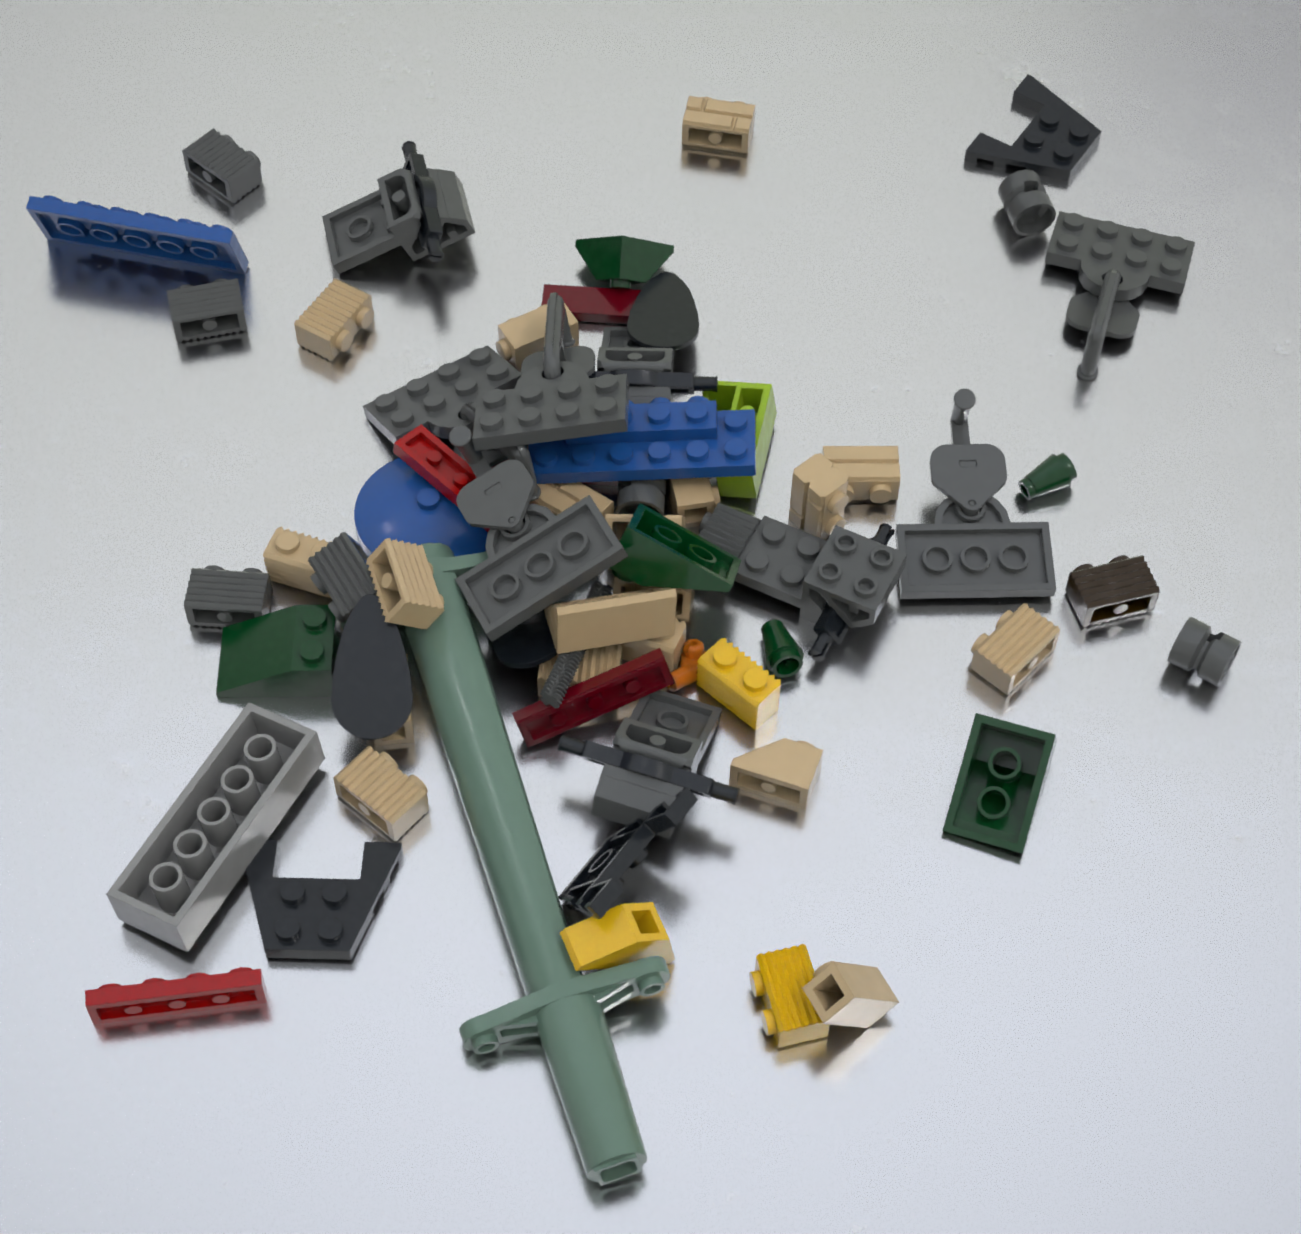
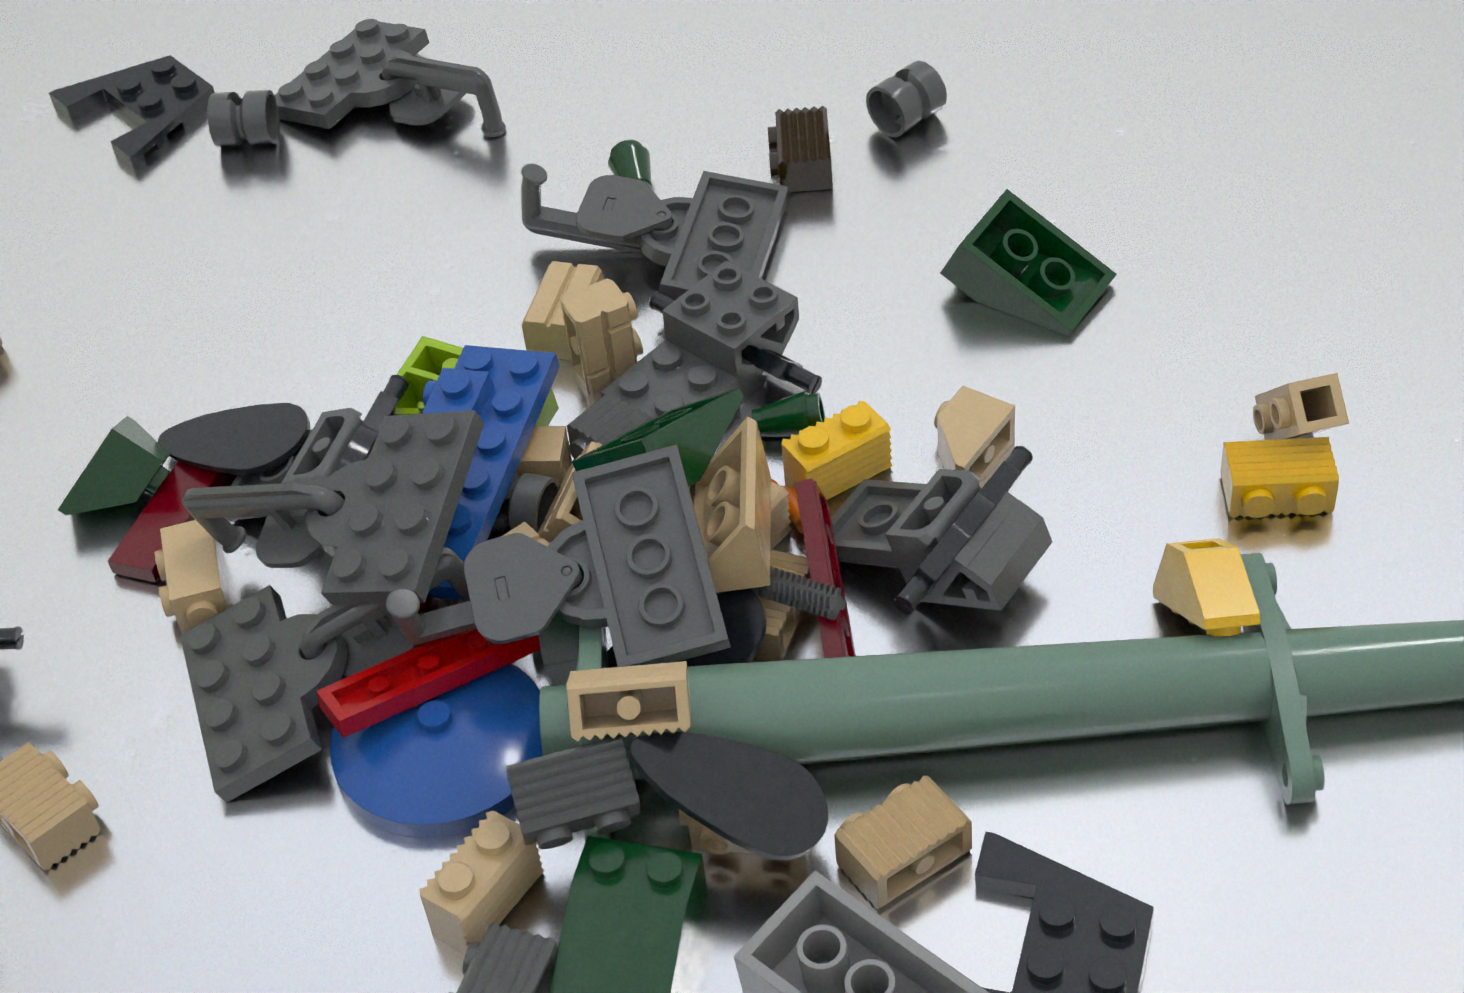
camera: 70 degrees left, 10 degrees down
black wing [558,787,698,919] -> none
tan brick [970,603,1060,695] -> none

